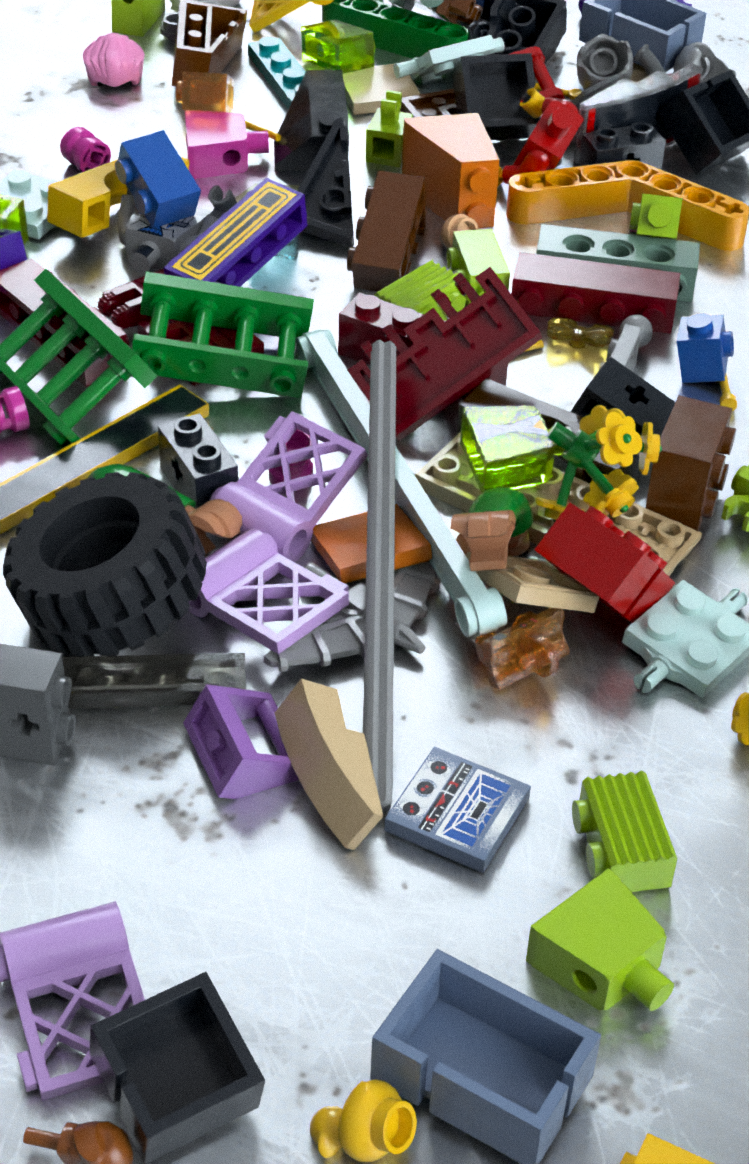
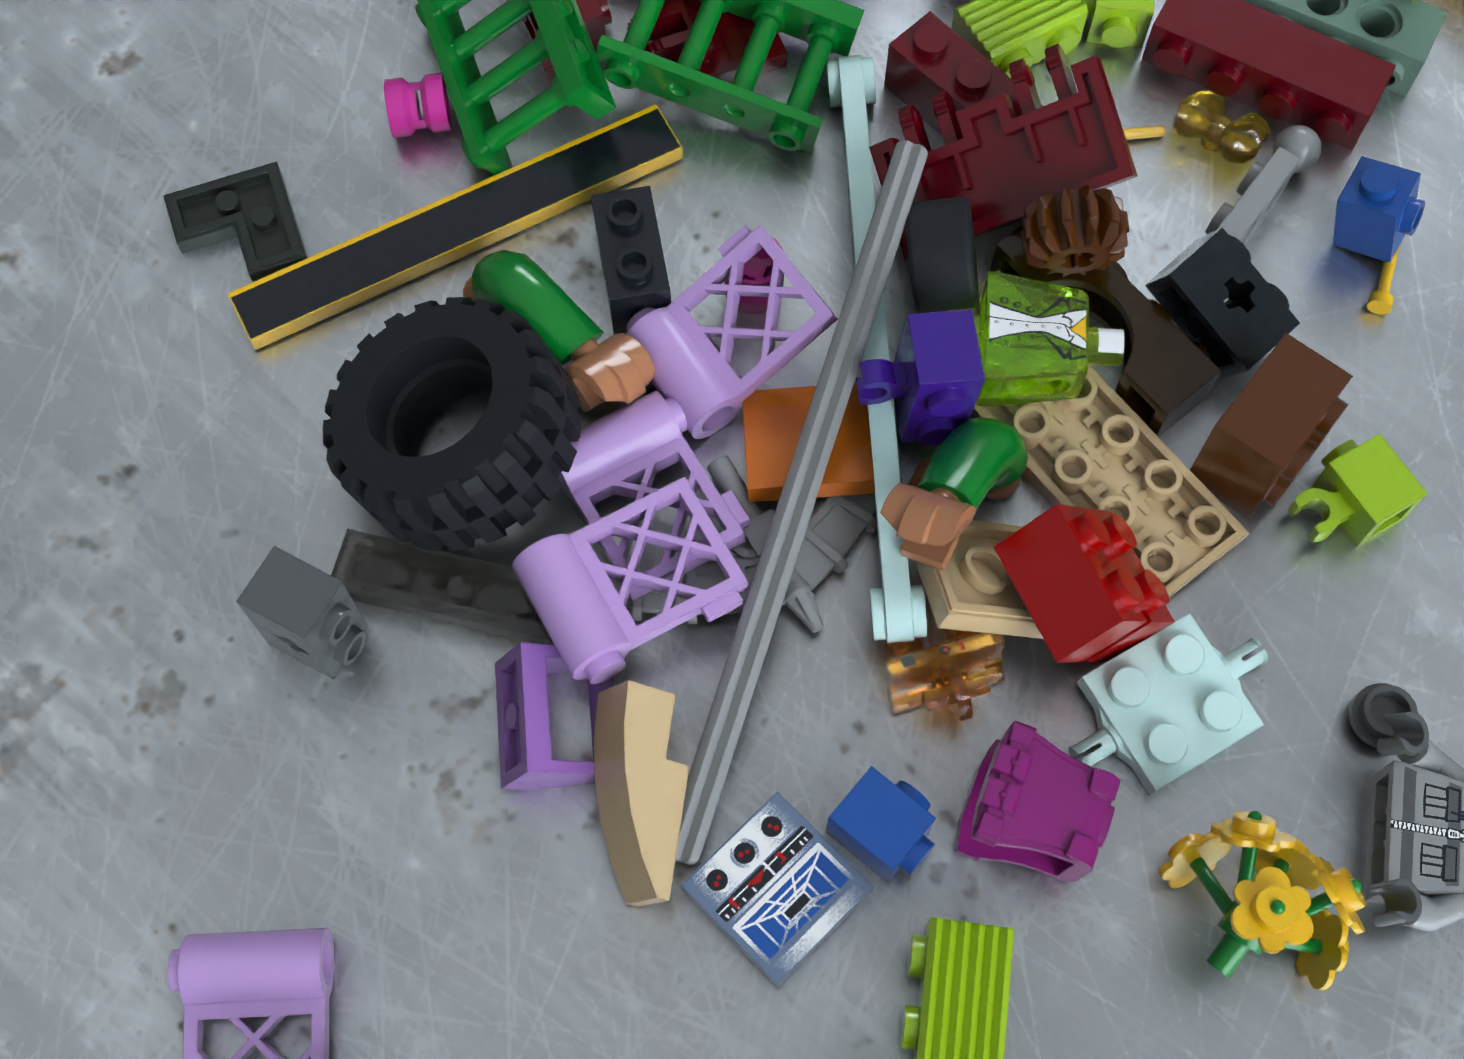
camera: 20 degrees right, 25 degrees up
yellow plant [535,405,662,522] -> none
none -> lavender piece [512,477,748,684]
none -> blue brick [826,766,936,884]
none -> dark purple brick [855,309,985,446]
none -> black tyre [906,196,979,313]
none -> magenta piece [955,720,1120,882]
none -> reddish brown gear [1021,185,1130,277]

